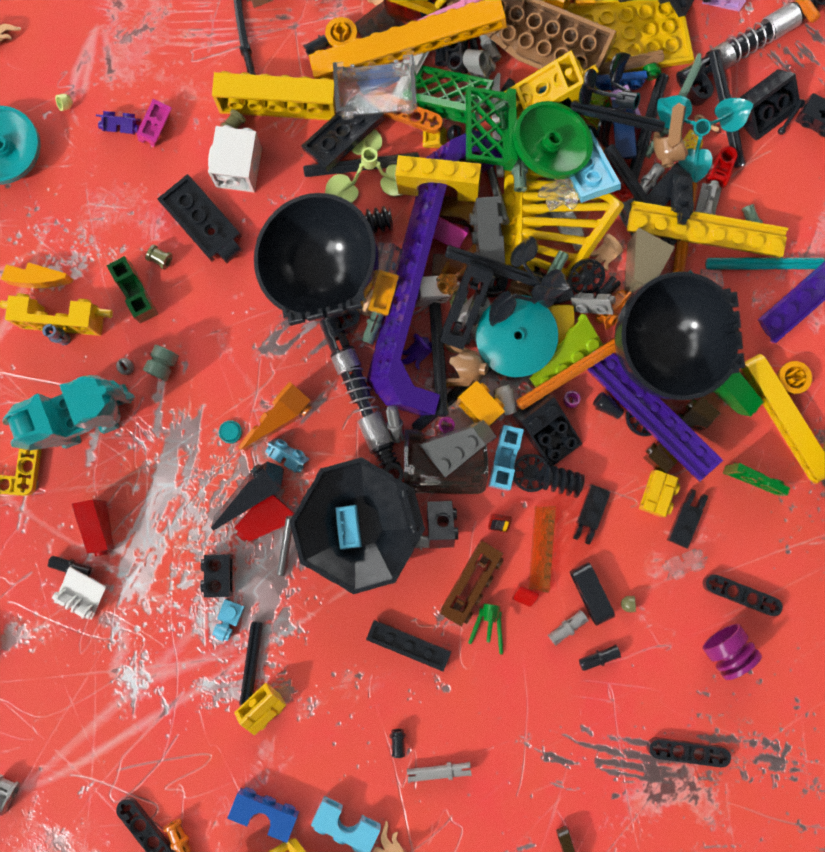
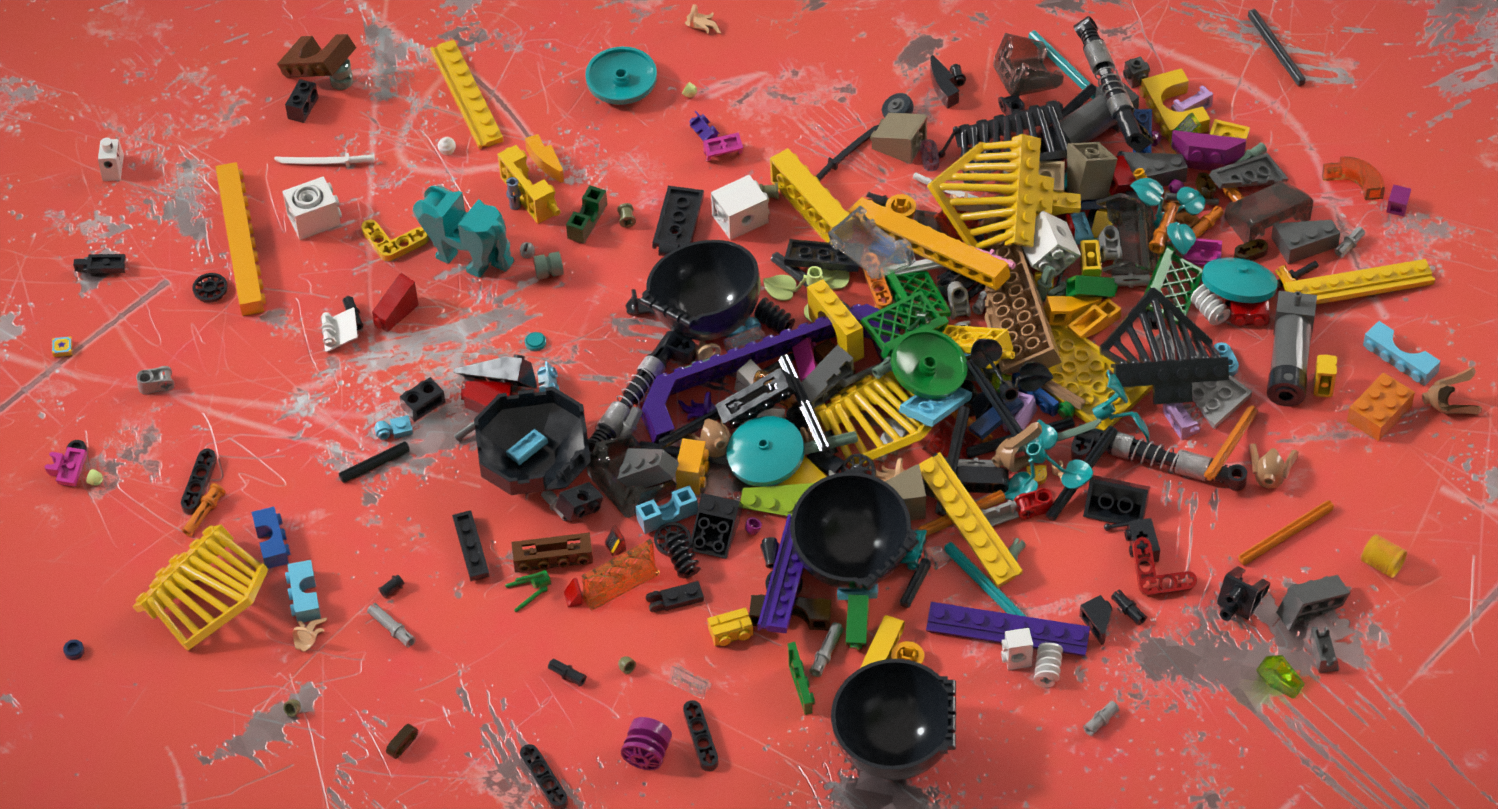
camera: 60 degrees right, 30 degrees down
yellow brick [234,683,286,736] -> none
orange wedge [238,381,312,452] -> none
light orange tile [368,270,399,316] -> none
black plant [489,236,571,327] -> none
white cone [494,384,517,416] -> none
orange axle [516,338,616,410] -> none
clear plate [538,178,578,211] -> none
light grey pin [548,610,589,646] -> none
black beam [569,562,615,626] -> none
black hinge [667,489,708,549] -> none
black hinge [670,174,694,225] -> none
none -> black piece [625,289,655,315]
none -> light grey pin [809,622,844,677]
none -> teal plant [1092,369,1150,443]

